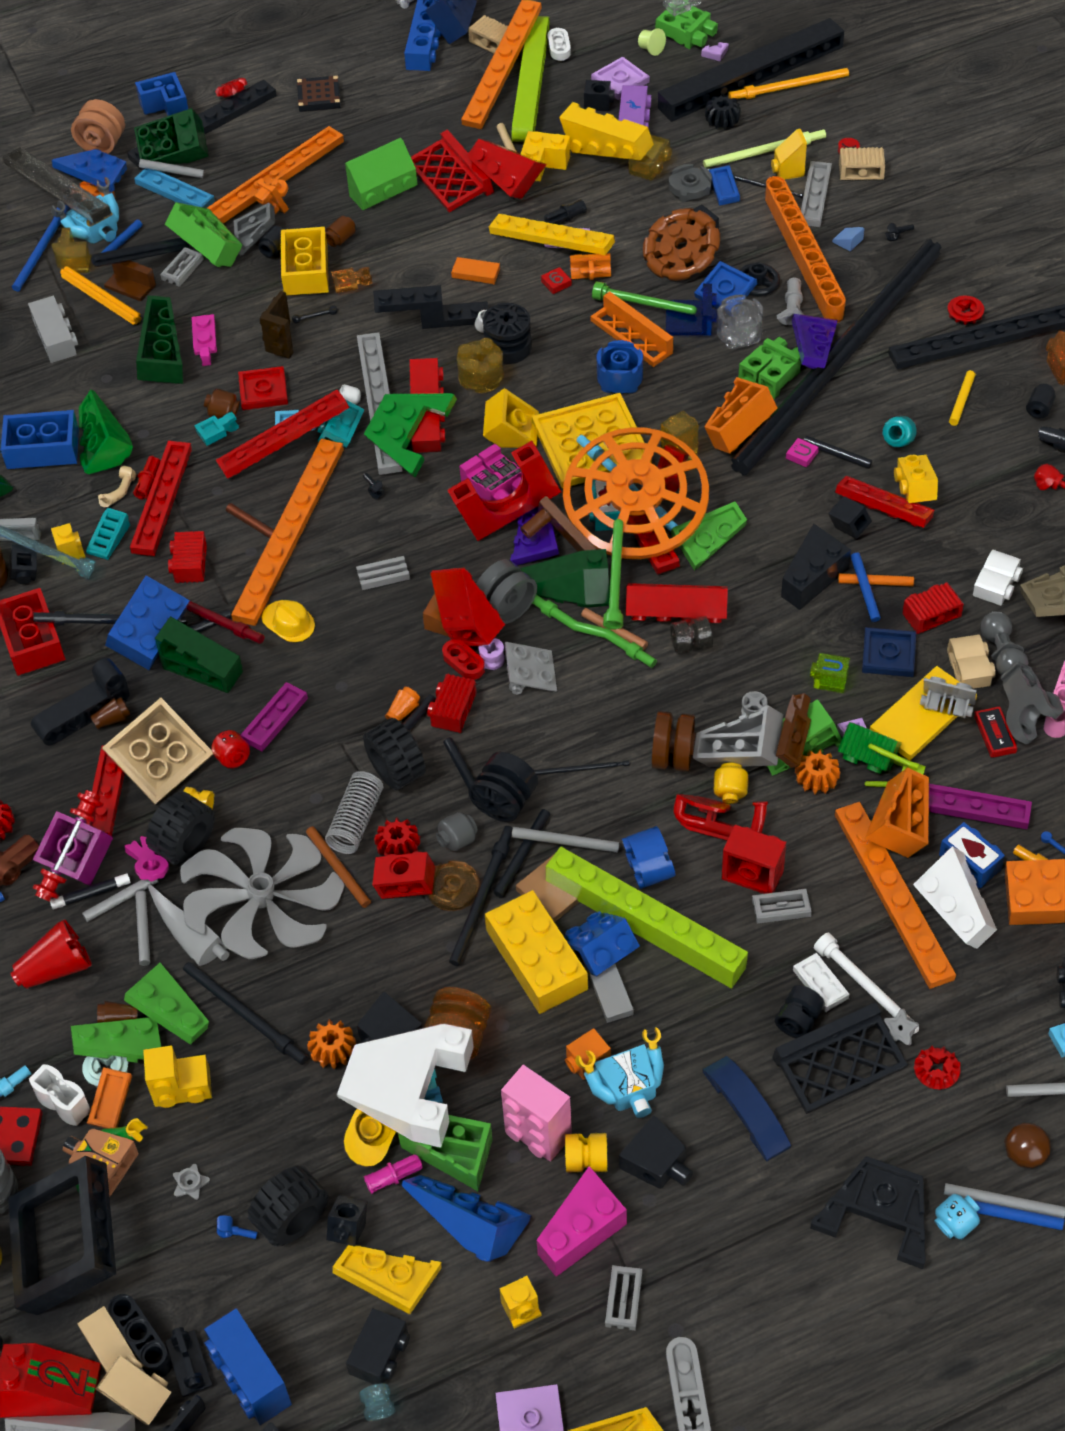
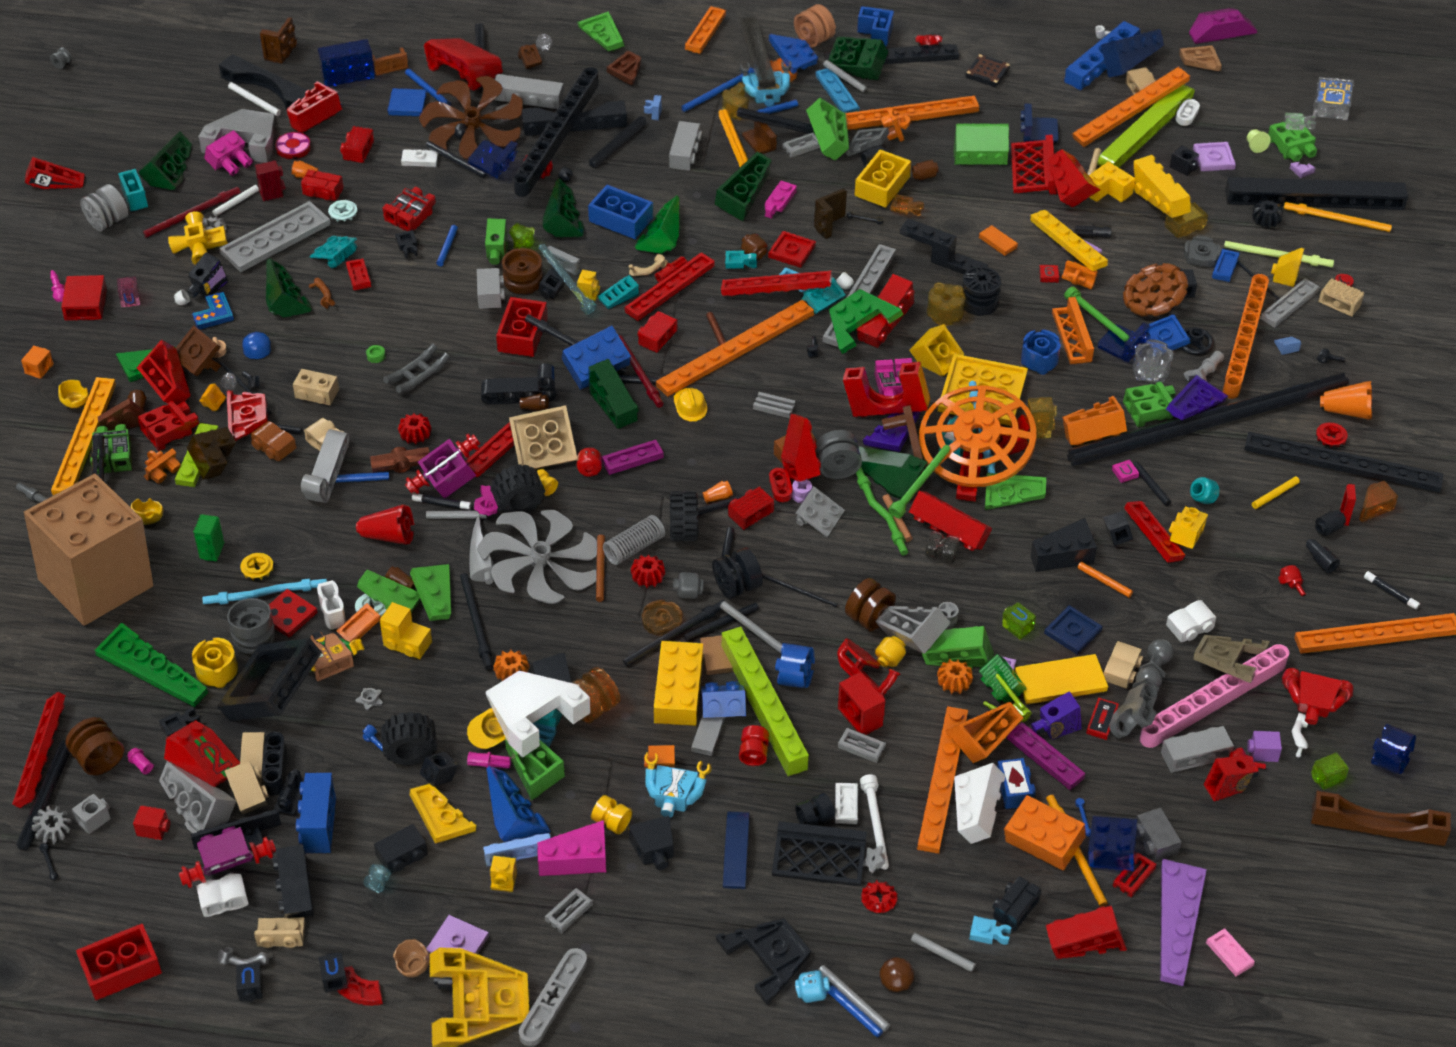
camera: 30 degrees right, 5 degrees down
light grey bar [135,891,150,966] -> none
red brick [372,852,435,899] -> none
bright pink brick [501,1065,572,1162] -> none
medium lavender brick [619,85,651,129] -> none
reddish brown hinge [776,693,811,768] -> none
blue bar [850,552,881,622] -> none
red brick [903,582,964,634] -> none
light grey hinge [920,677,976,718] -> none
none -> light blue plate [483,833,550,867]
none -> red wheel [739,725,769,766]
none -> dark blue bracket [1020,104,1058,143]
none -> dark purple torso [1031,691,1082,739]
none -> orange cone [1320,381,1372,419]
none -> red tile [1340,484,1356,526]

